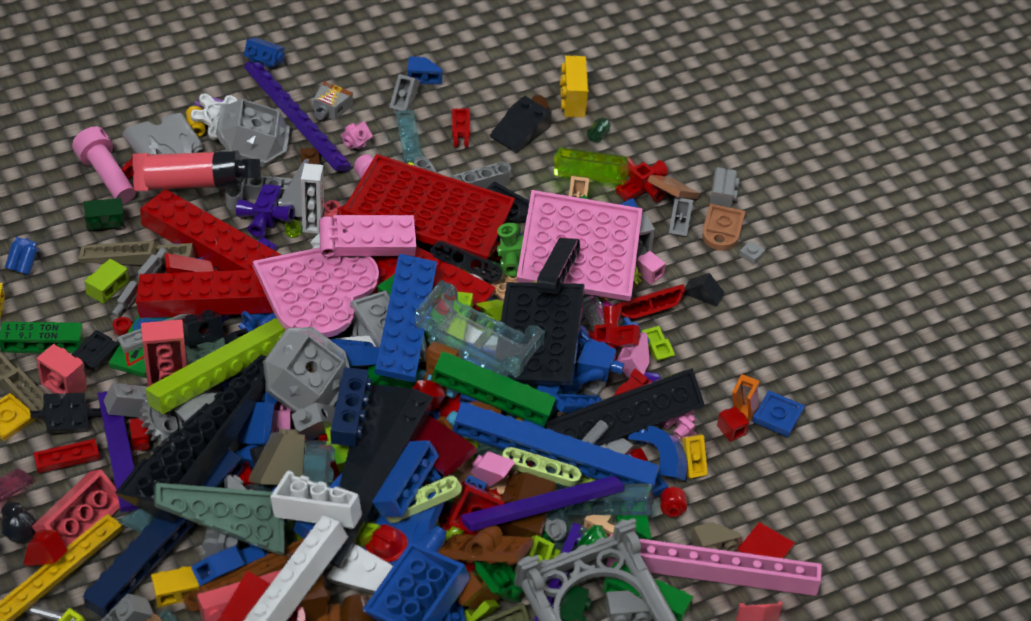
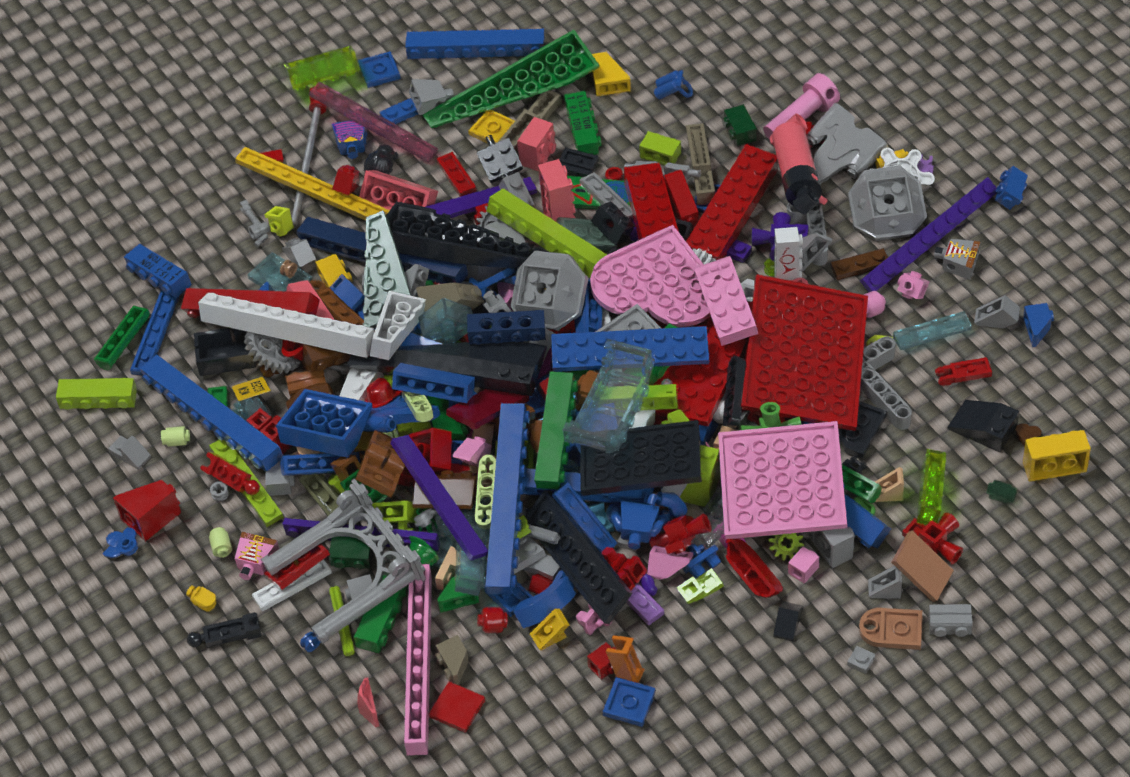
camera: 90 degrees right, 5 degrees up
black beam [537,237,580,294] -> none

